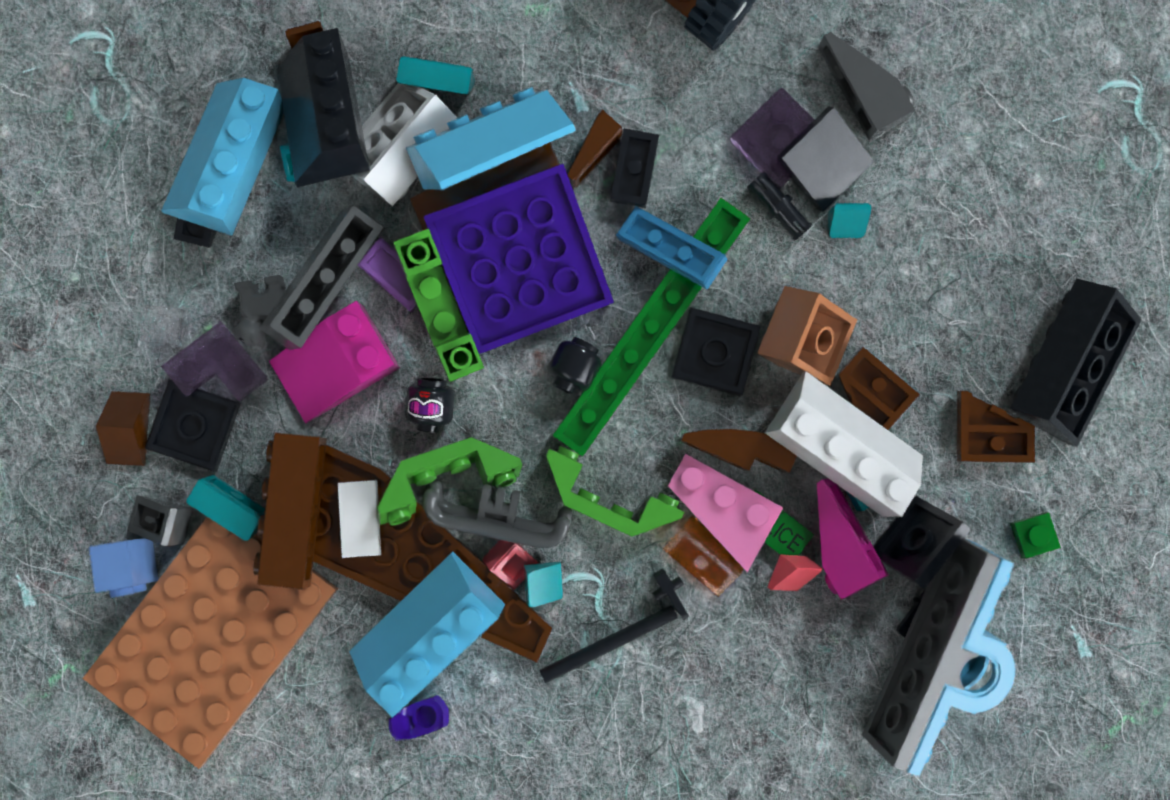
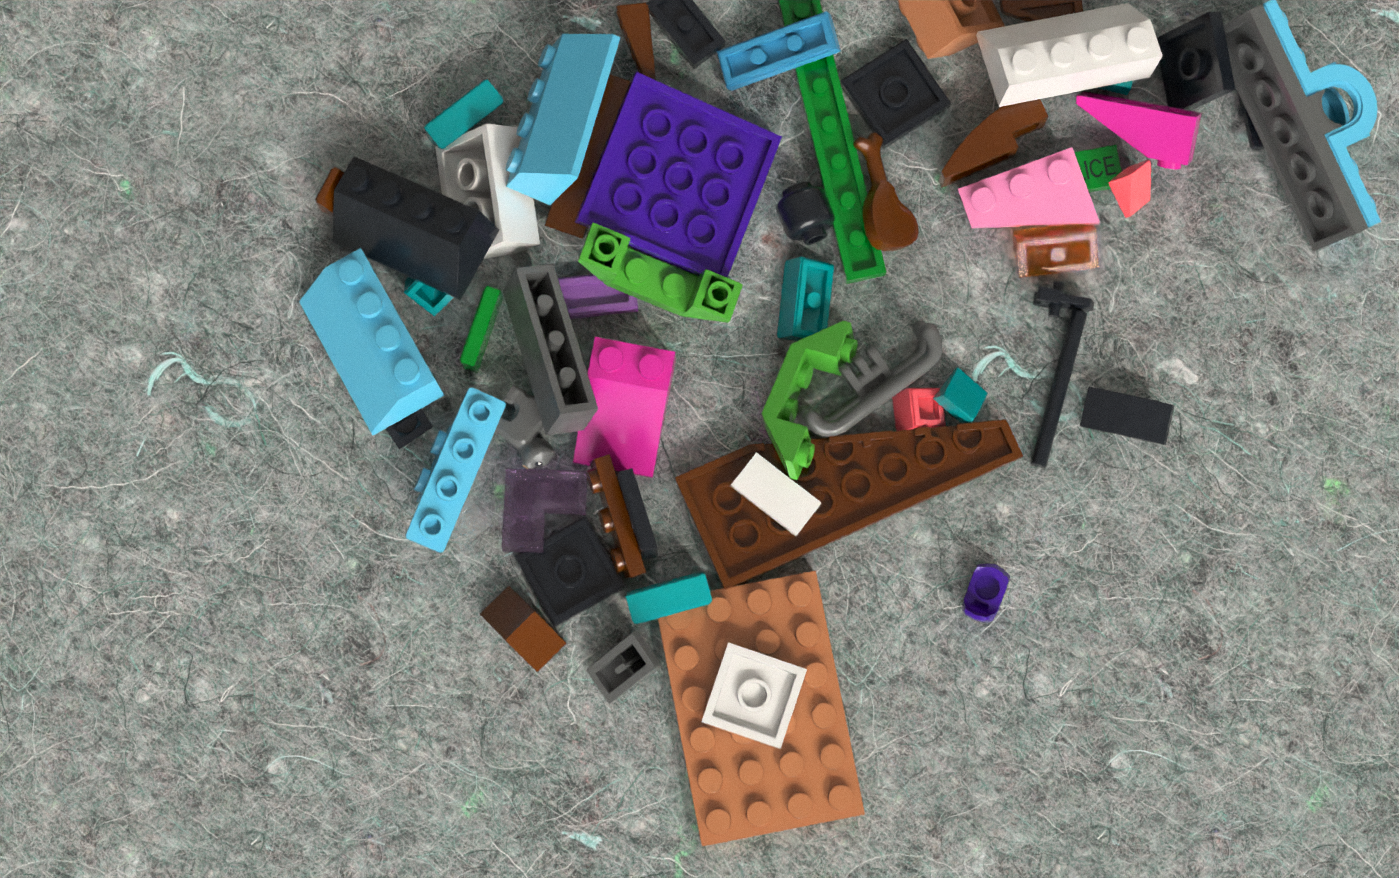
camera: 45 degrees left, 5 degrees down
medium blue brick [89,538,158,598] -> none
reddish brown brick [253,433,327,589] -> none
medium azure slope [349,551,505,718] -> none
black head [405,378,455,432] -> none
bright green slope [546,446,684,537] -> none
none -> medium azure bracket [405,388,506,553]
none -> green tile [459,286,503,373]
none -> reddish brown plate [586,454,646,579]
none -> black tile [617,468,658,560]
none -> white tile [701,642,807,749]
none -> teal slope [777,257,834,341]
none -> reddish brown piece [853,132,919,251]
none -> black slope [1080,387,1174,445]

